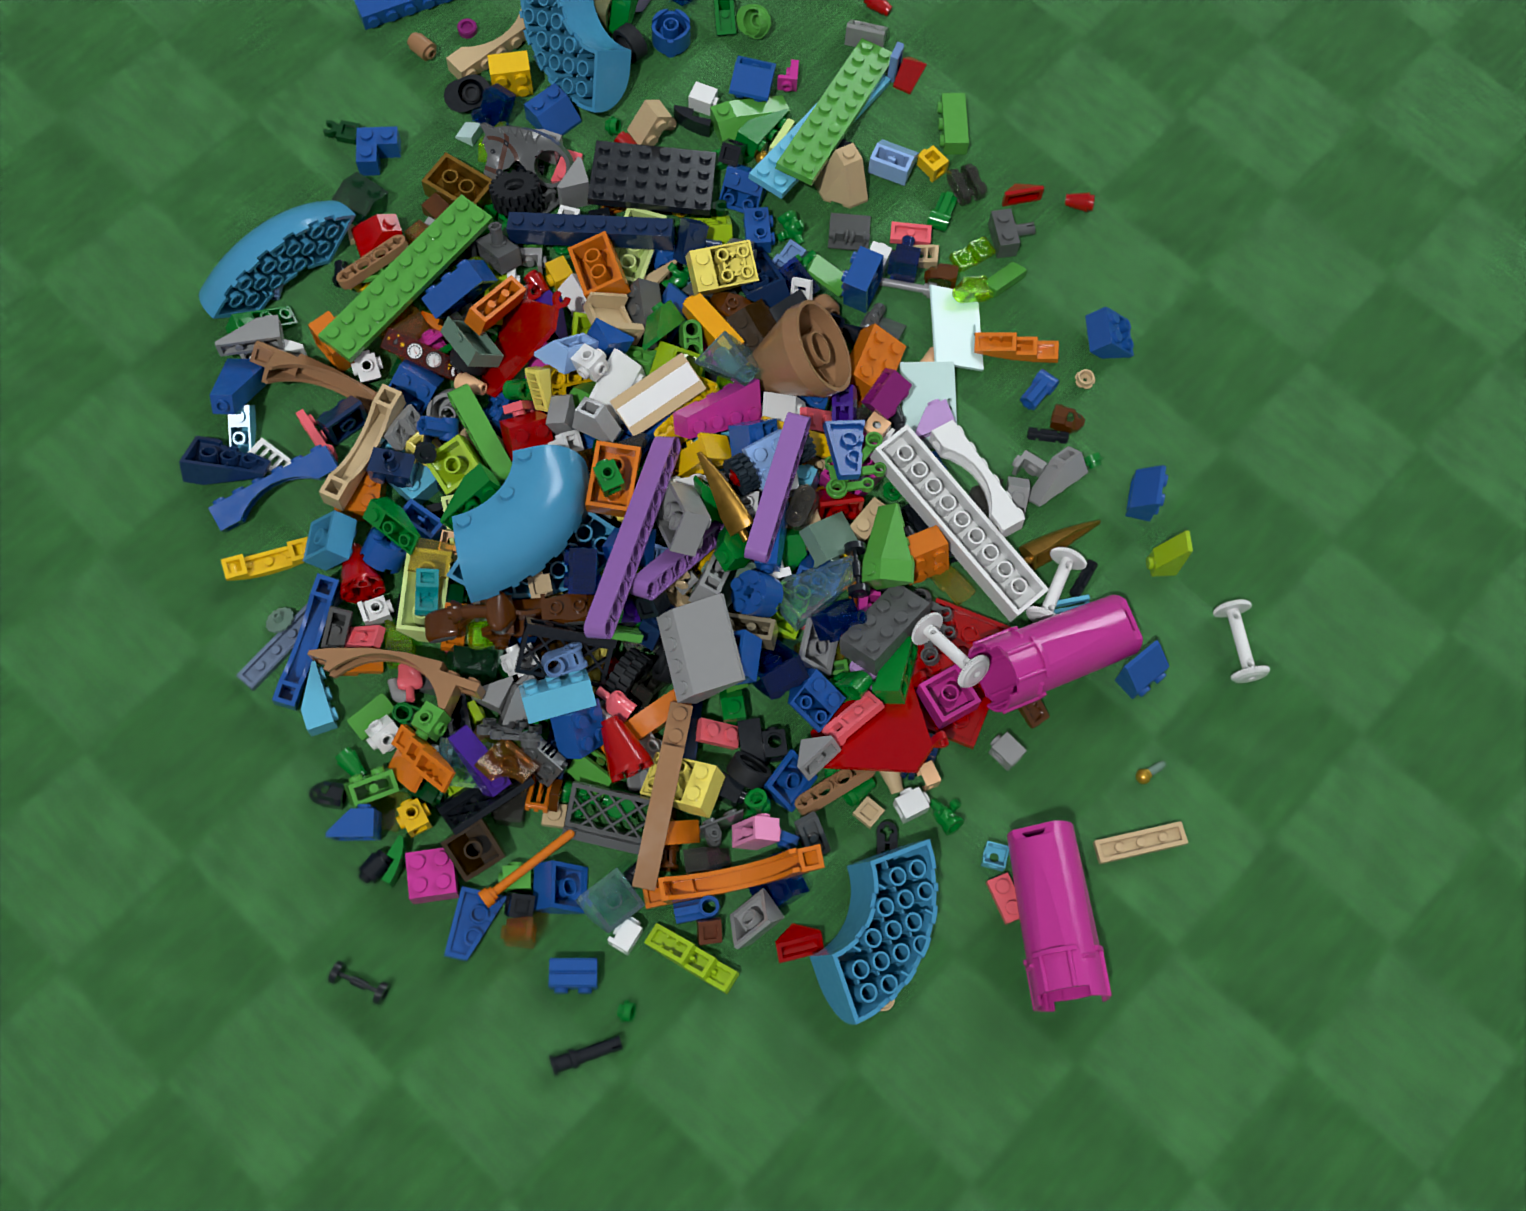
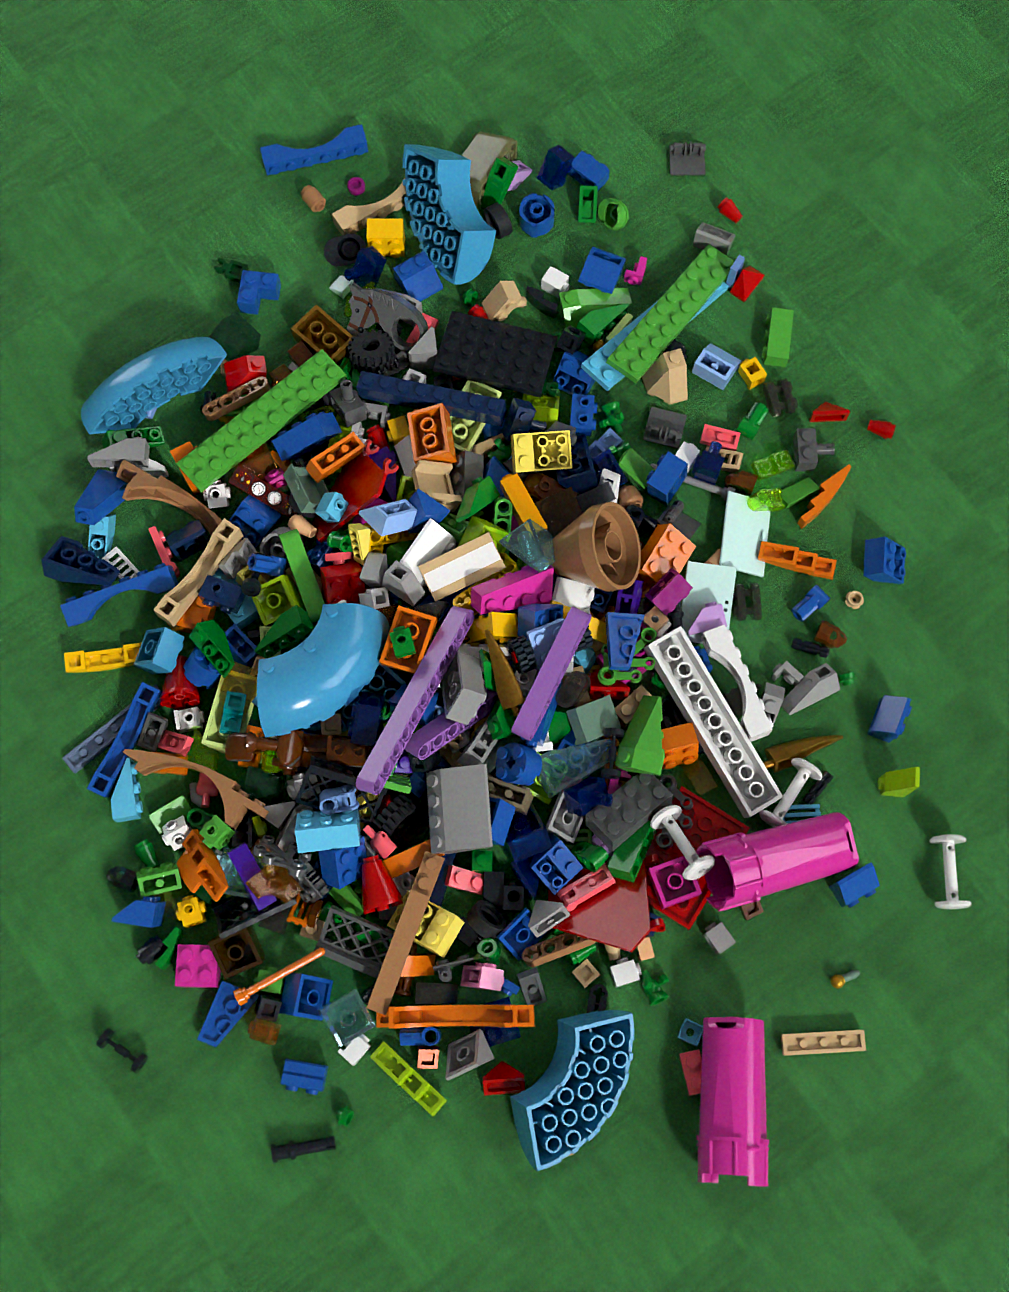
camera: 15 degrees right, 5 degrees up
sand green piece [266,607,294,634] -> none
white brick [570,343,610,382] -> none
coral plate [800,407,832,433] -> none
none -> medium azure brick [315,492,349,523]
none -> clear blue slope [510,852,540,901]
none -> clear smoke brick [732,583,762,621]
none -> orange slope [797,464,851,529]

